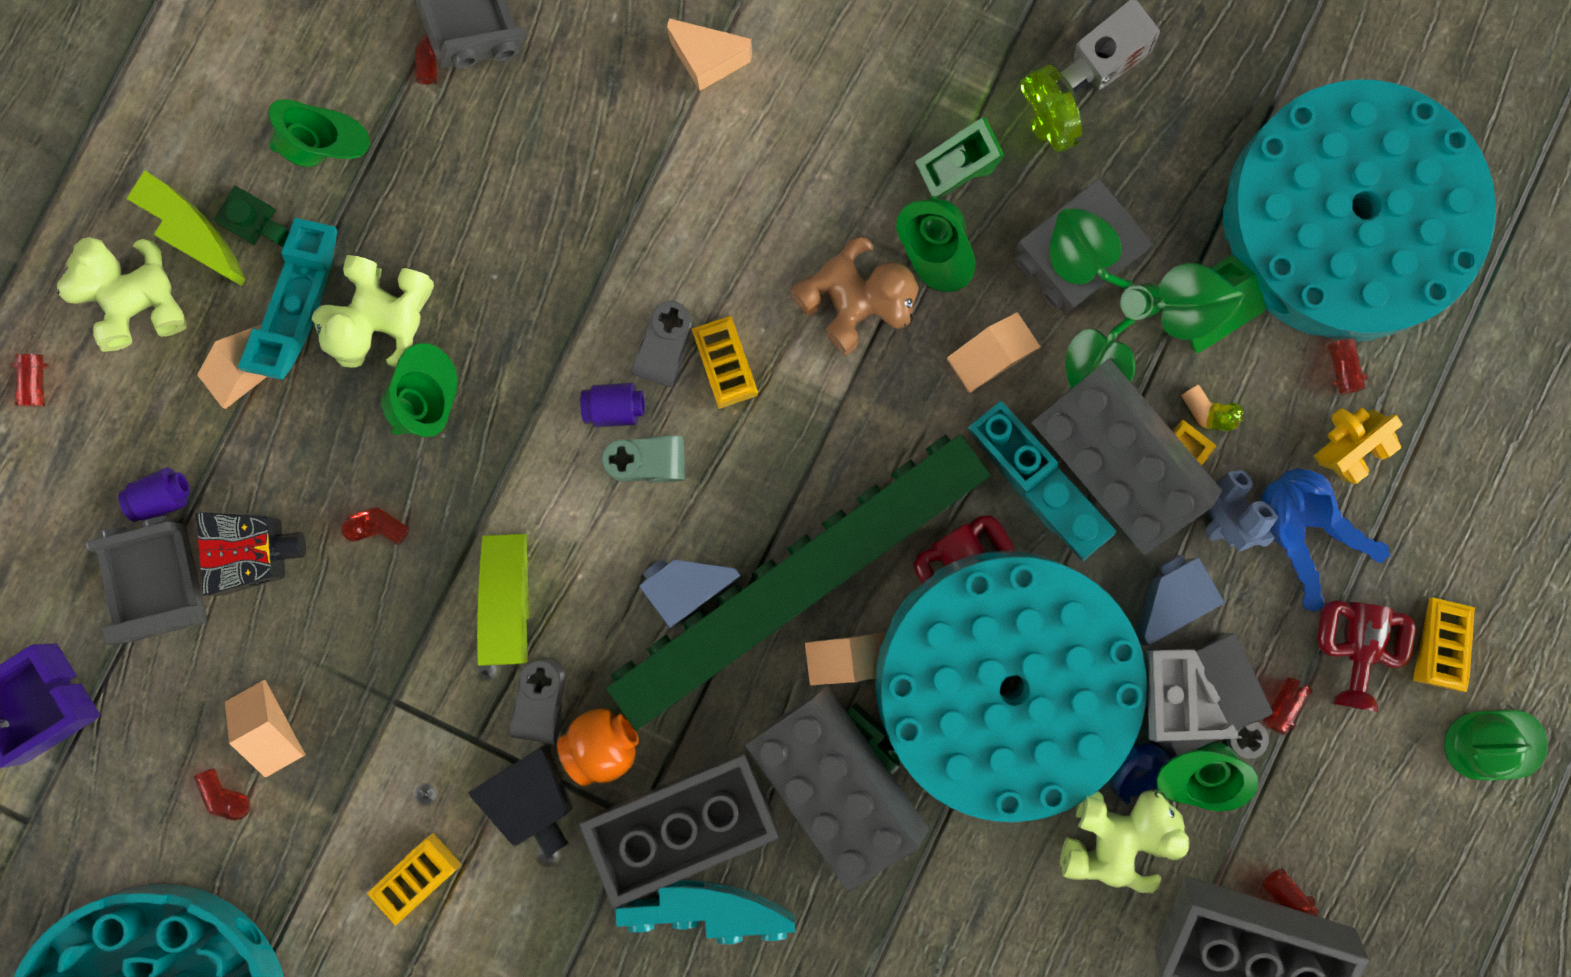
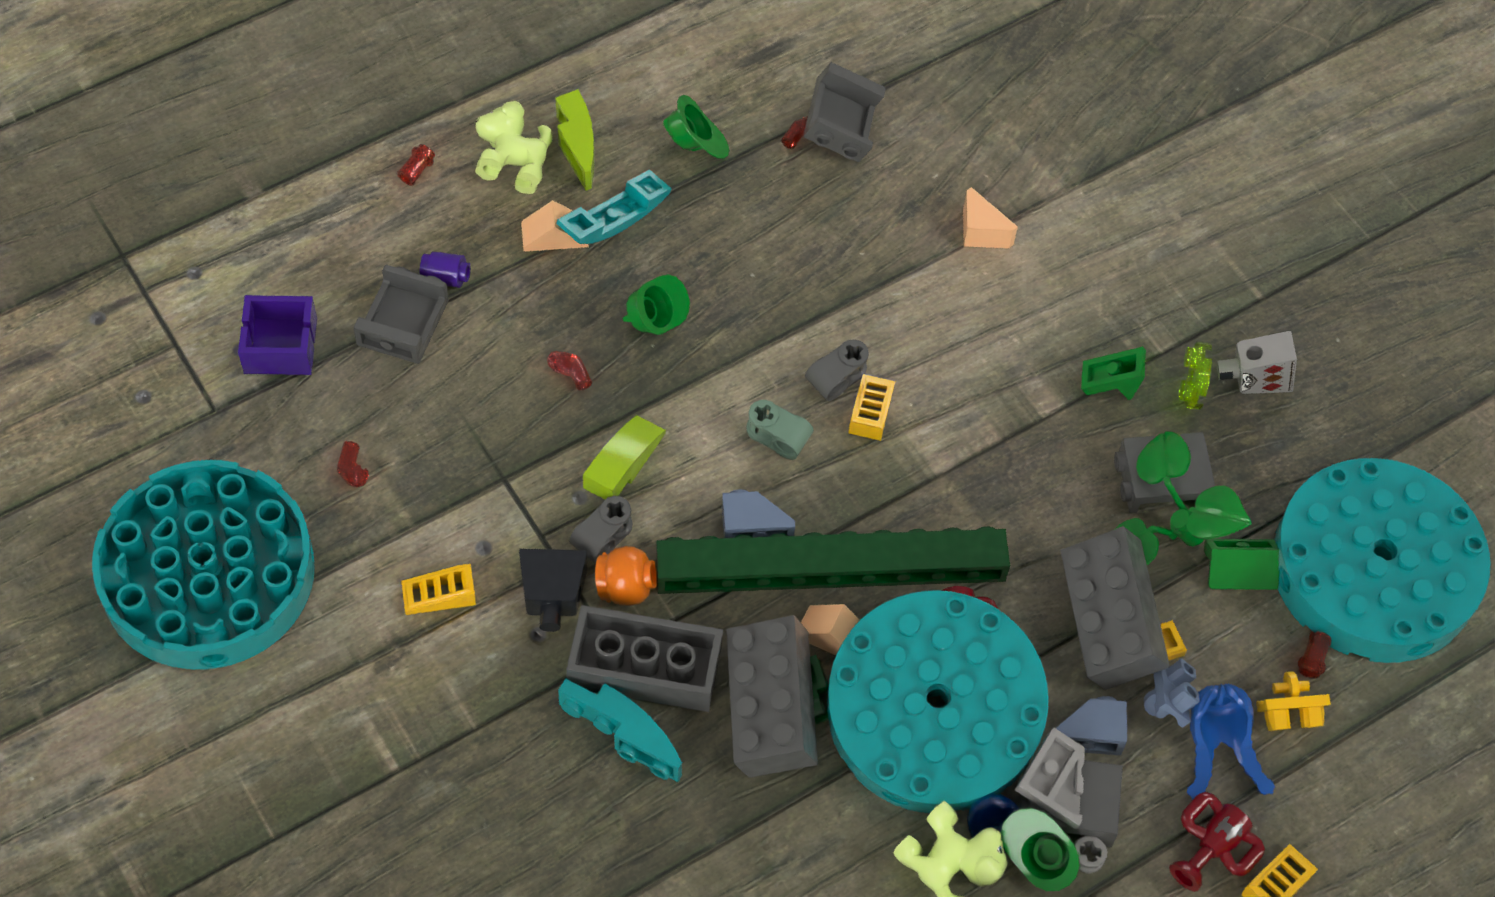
camera: 30 degrees right, 25 degrees down
torso [196,512,306,596] -> none
dark green plate [213,185,289,248] -> none
light nougat slope [225,680,306,777] -> none
yellowish green animal [311,255,434,368] -> none
dark purple brick [580,383,645,427] -> none
medium nougat animal [790,236,919,356] -> none
green piece [896,196,976,292] -> none
light nougat slope [947,312,1041,394] -> none
teal slope [968,401,1116,562] -> none
arm [1180,384,1244,431] -> none
clear red pin [1262,677,1313,736] -> none

